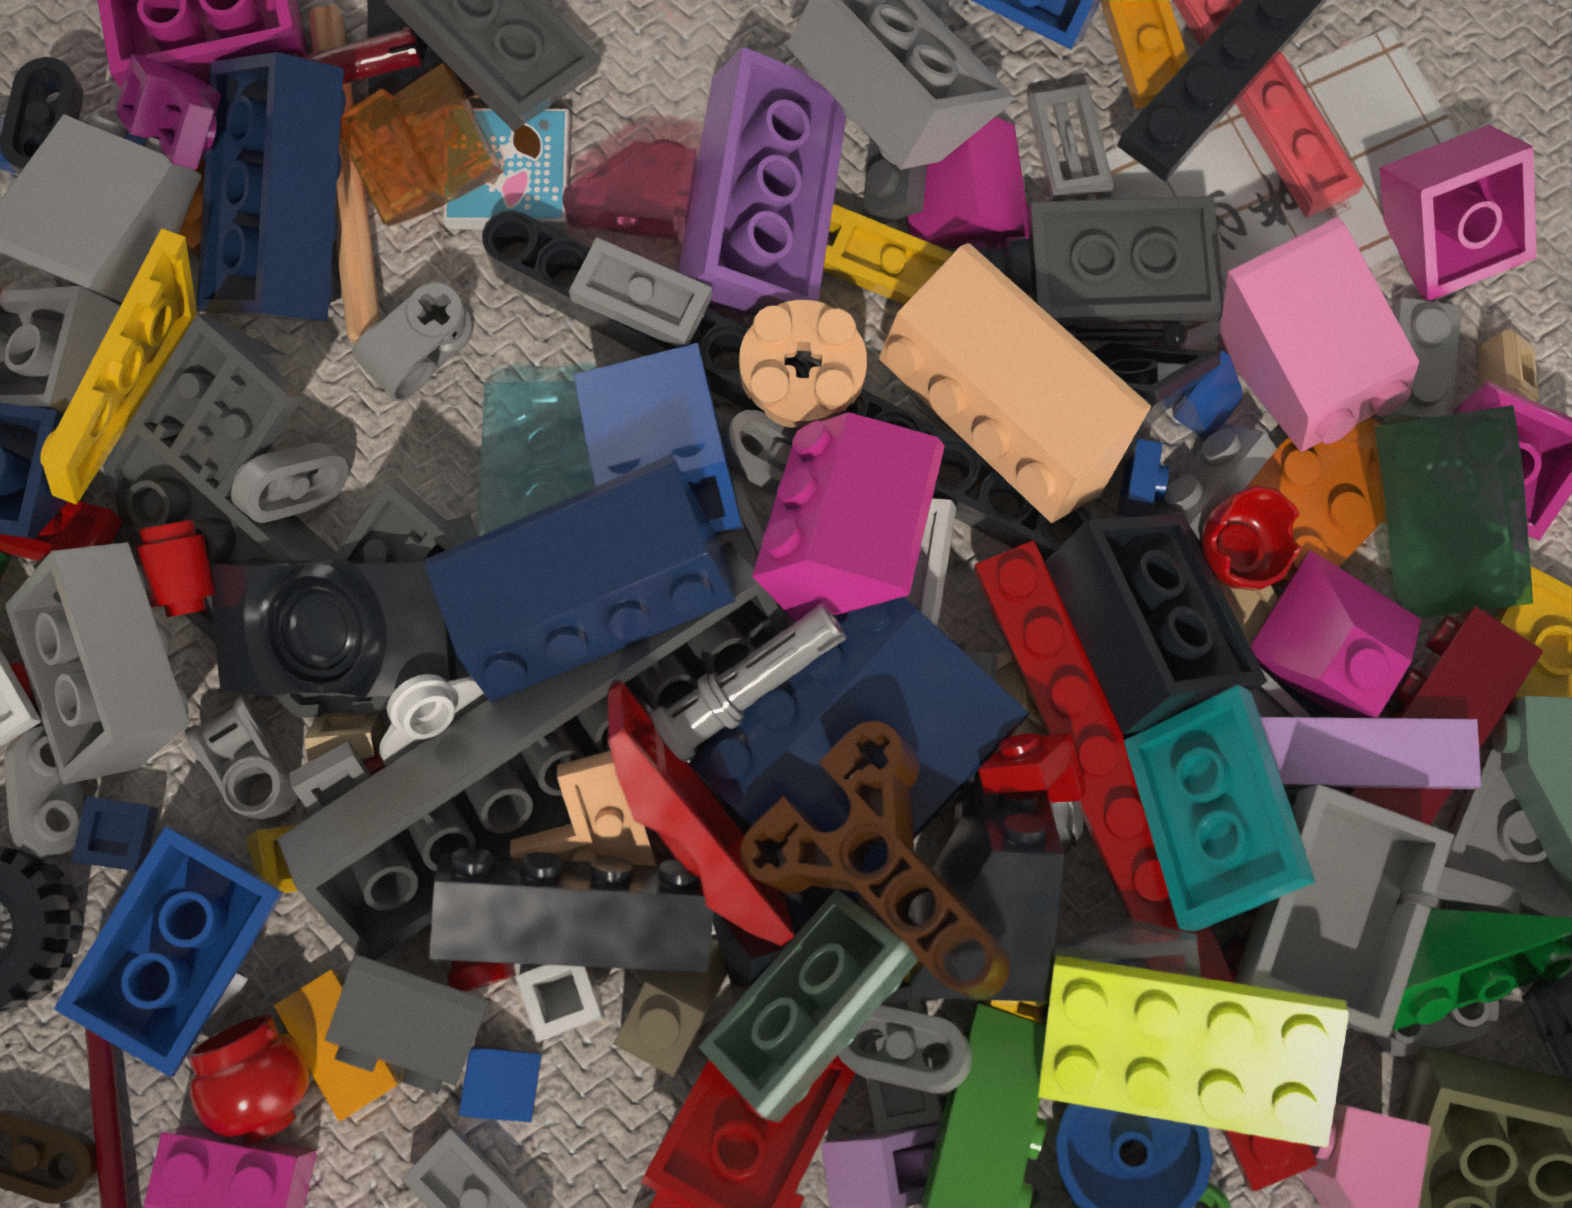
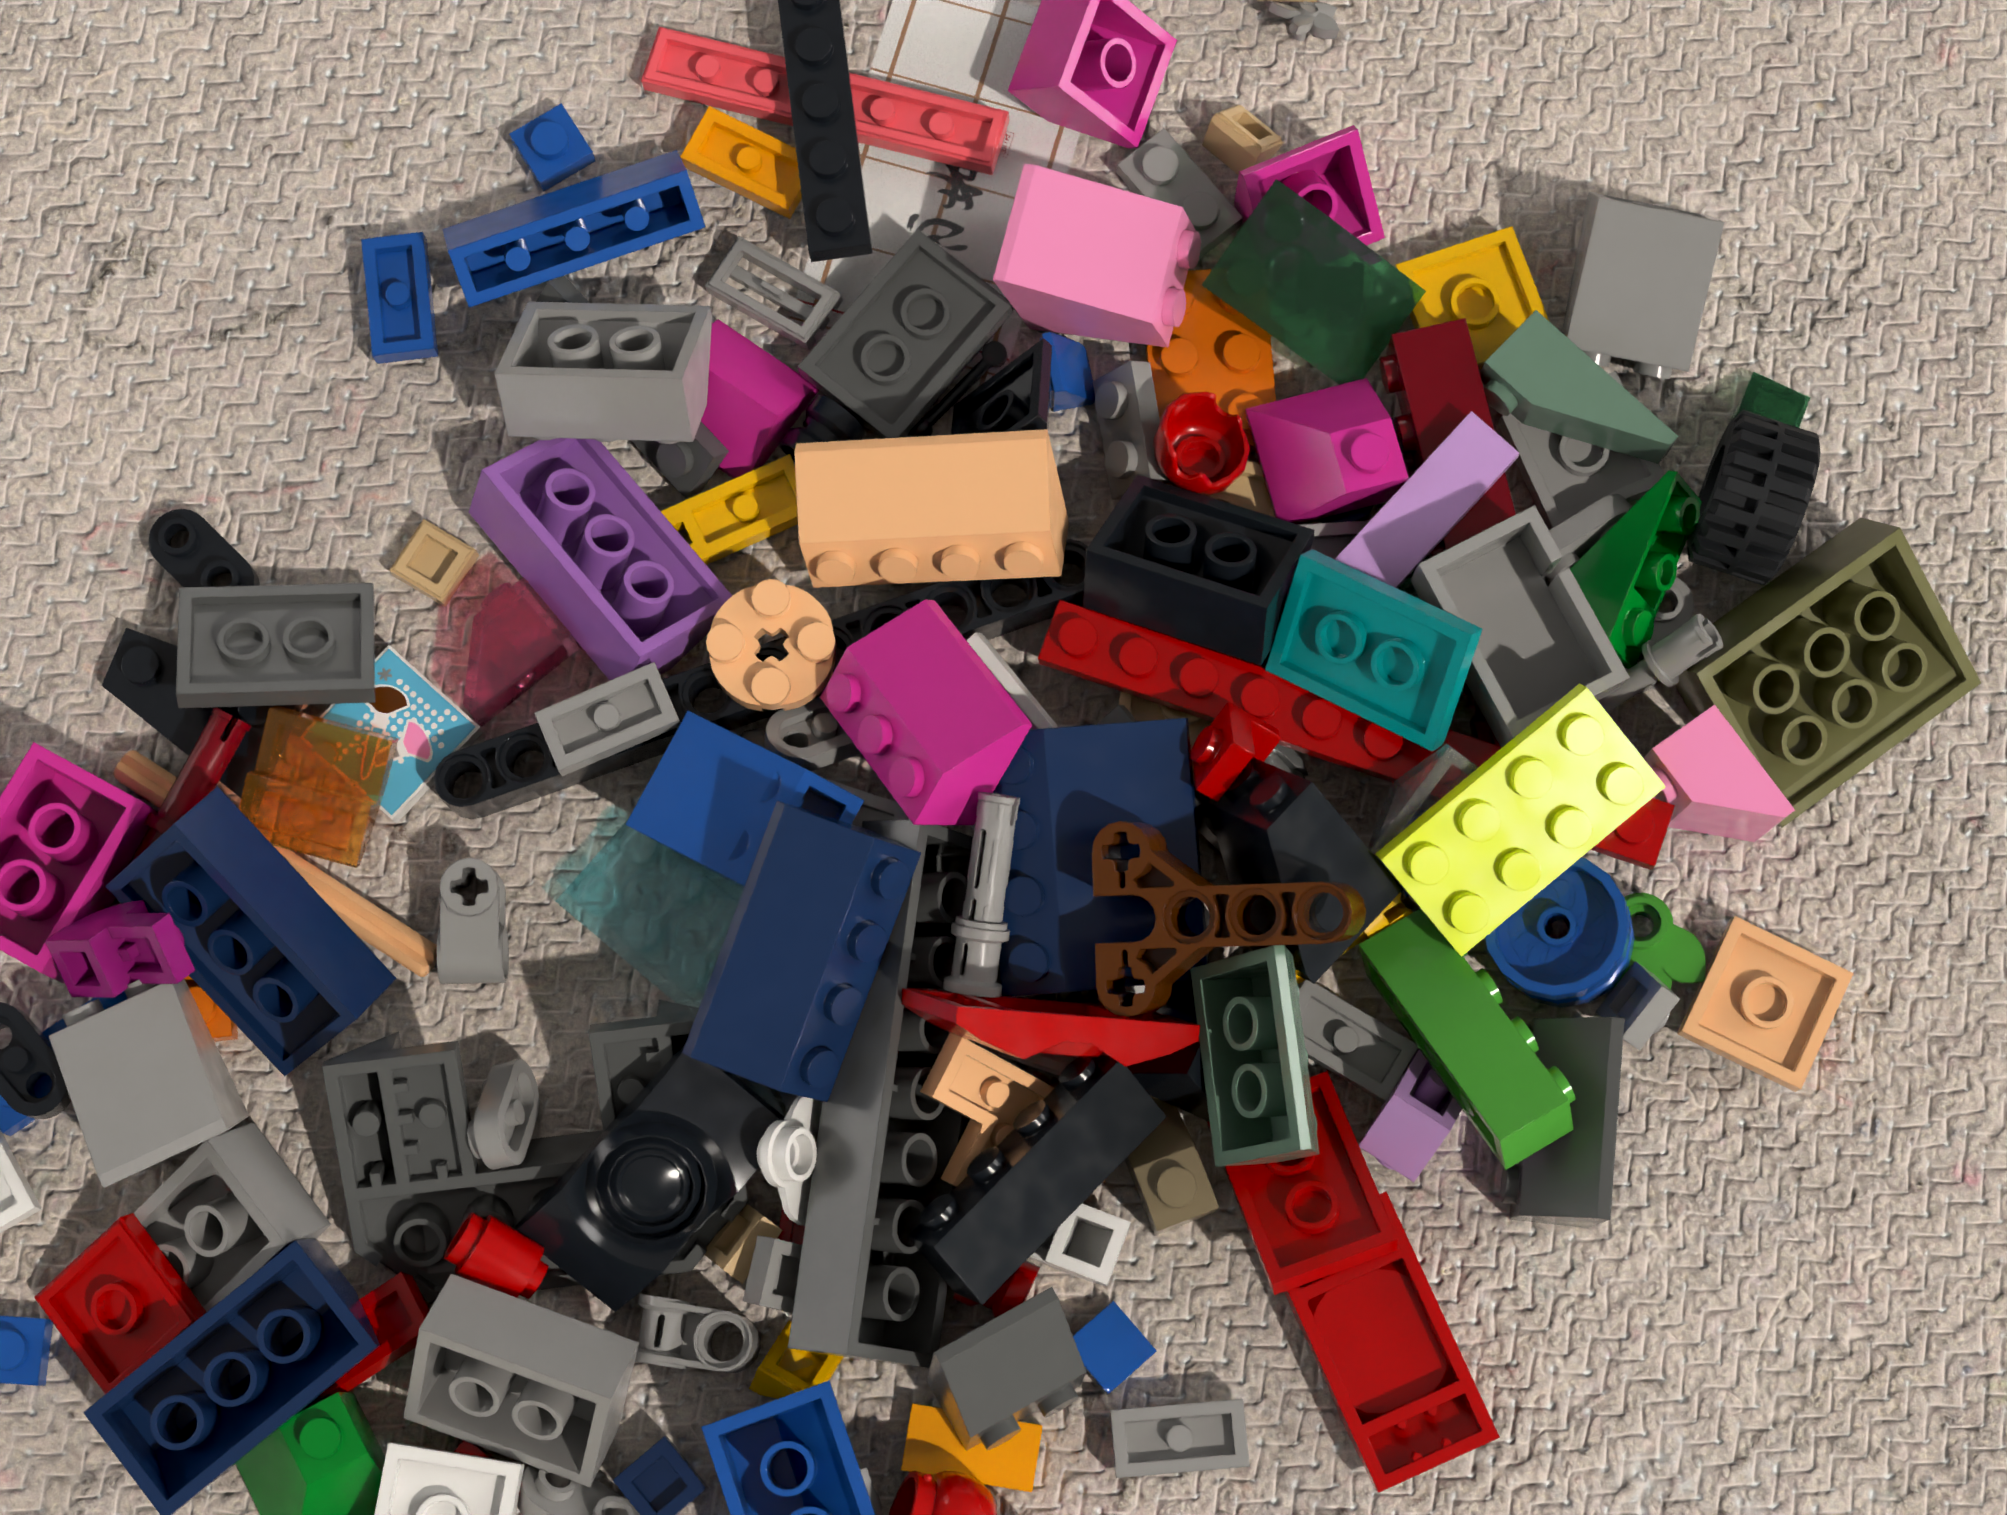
camera: 45 degrees left, 0 degrees up
yellow wing [40,228,198,505] -> none
light grey plate [838,1005,972,1093] -> none
blue plate [1117,439,1169,517] -> none
none -> tan tile [389,519,479,607]
none -> light grey pin [1598,614,1723,713]

